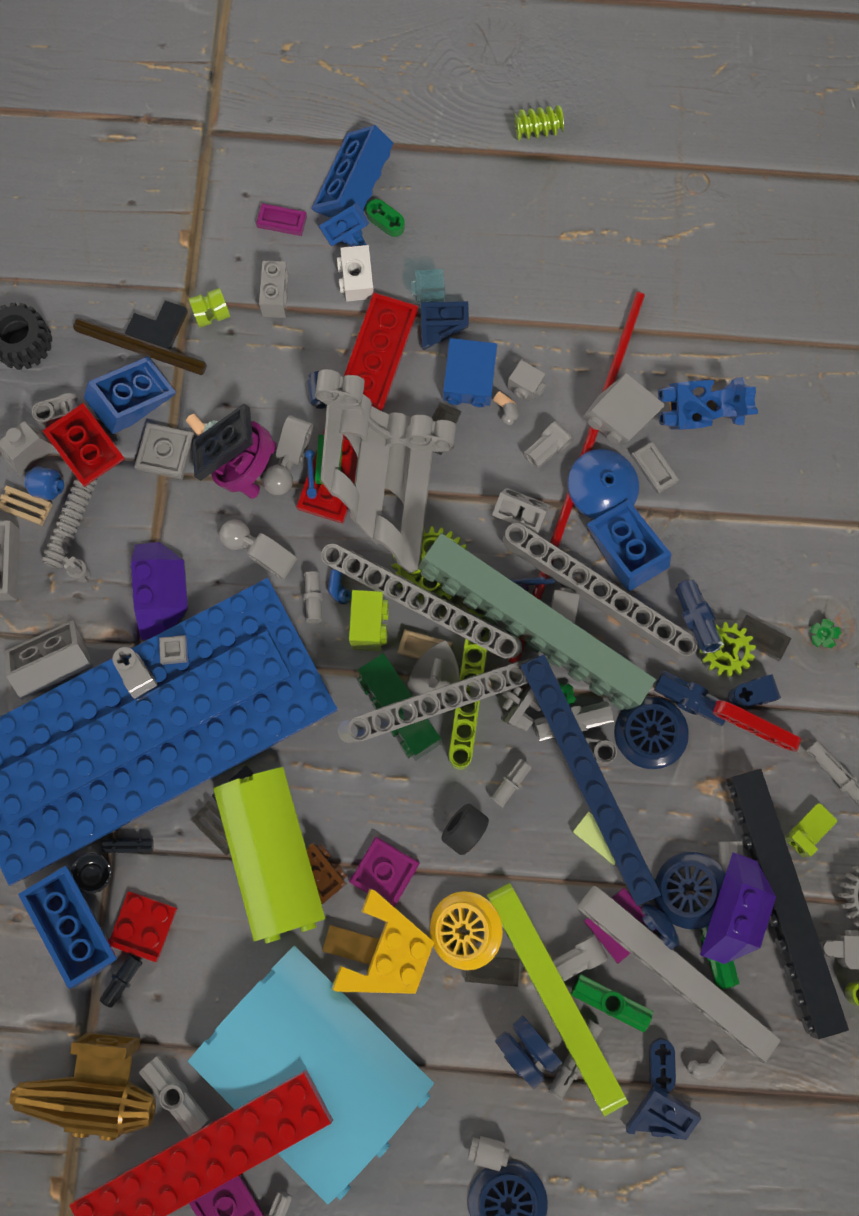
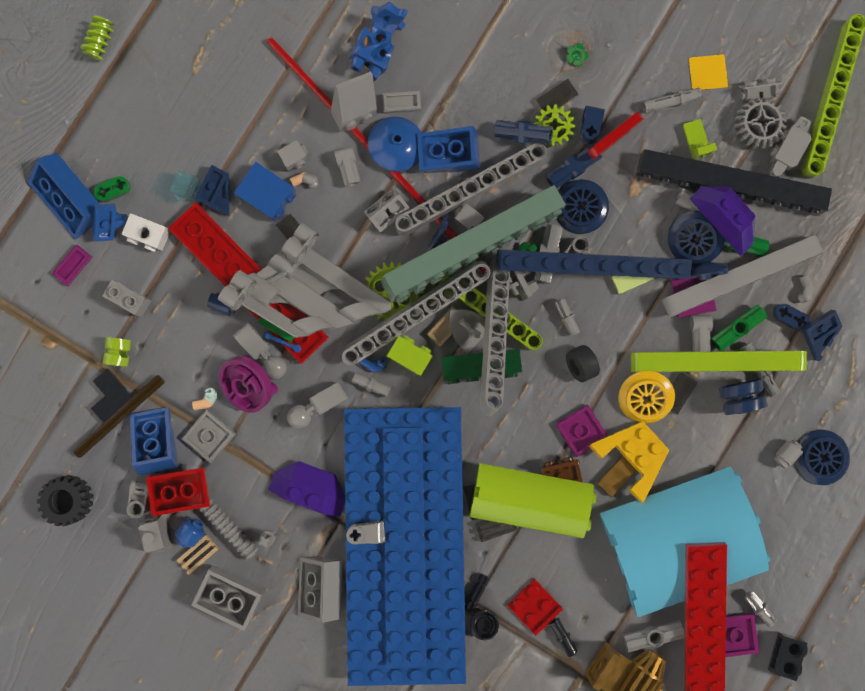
camera: 65 degrees left, 10 degrees up
blue slope [18,866,118,989] -> none
light grey tile [159,635,188,665] -> none
black tile [192,404,253,481] -> none

